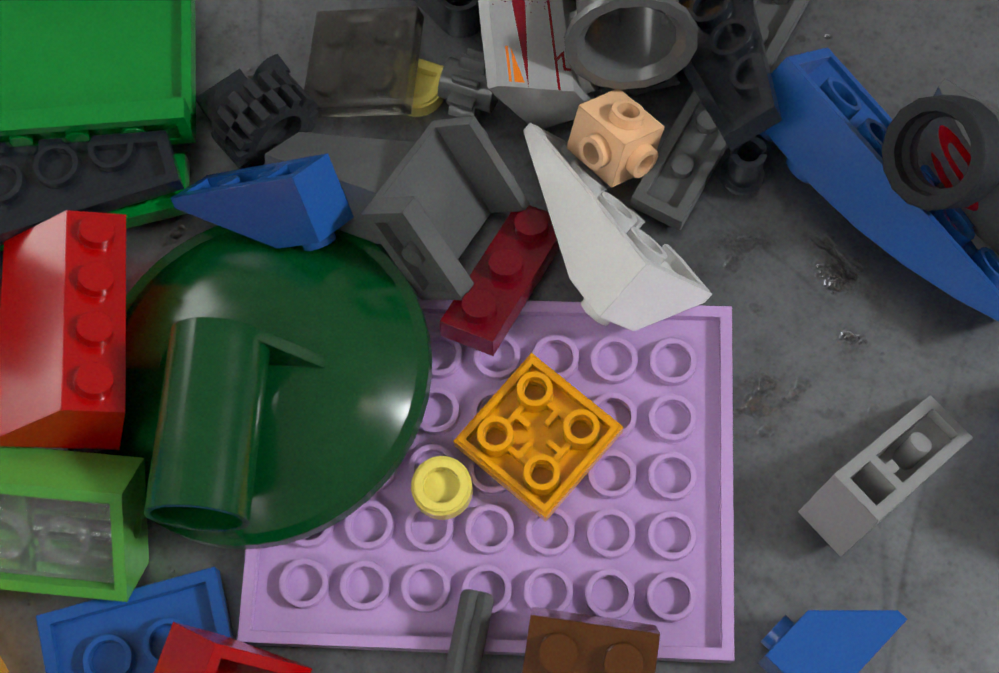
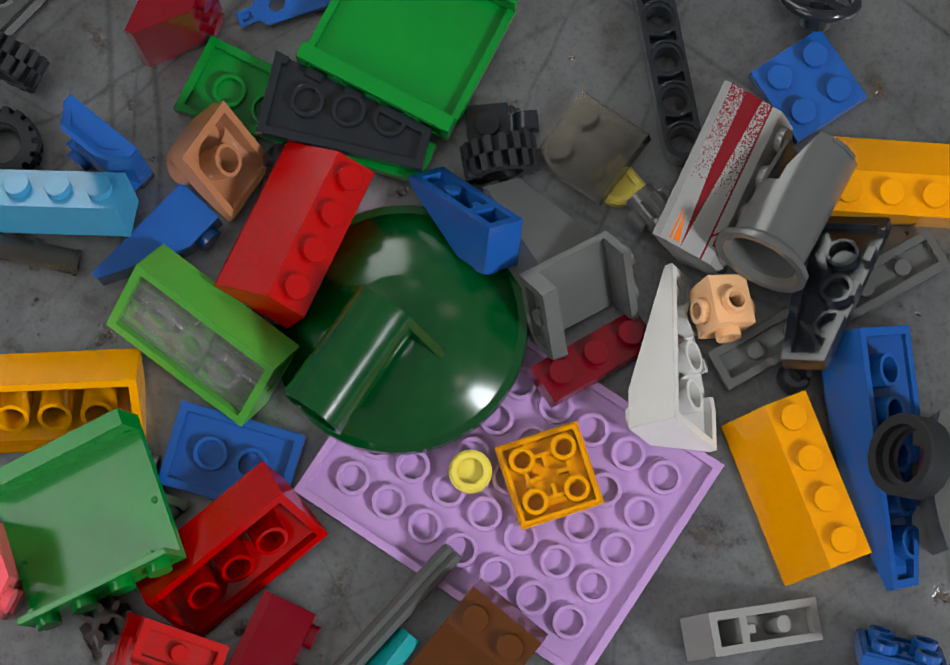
camera: 30 degrees right, 10 degrees up
none -> light orange slope [720,390,872,587]

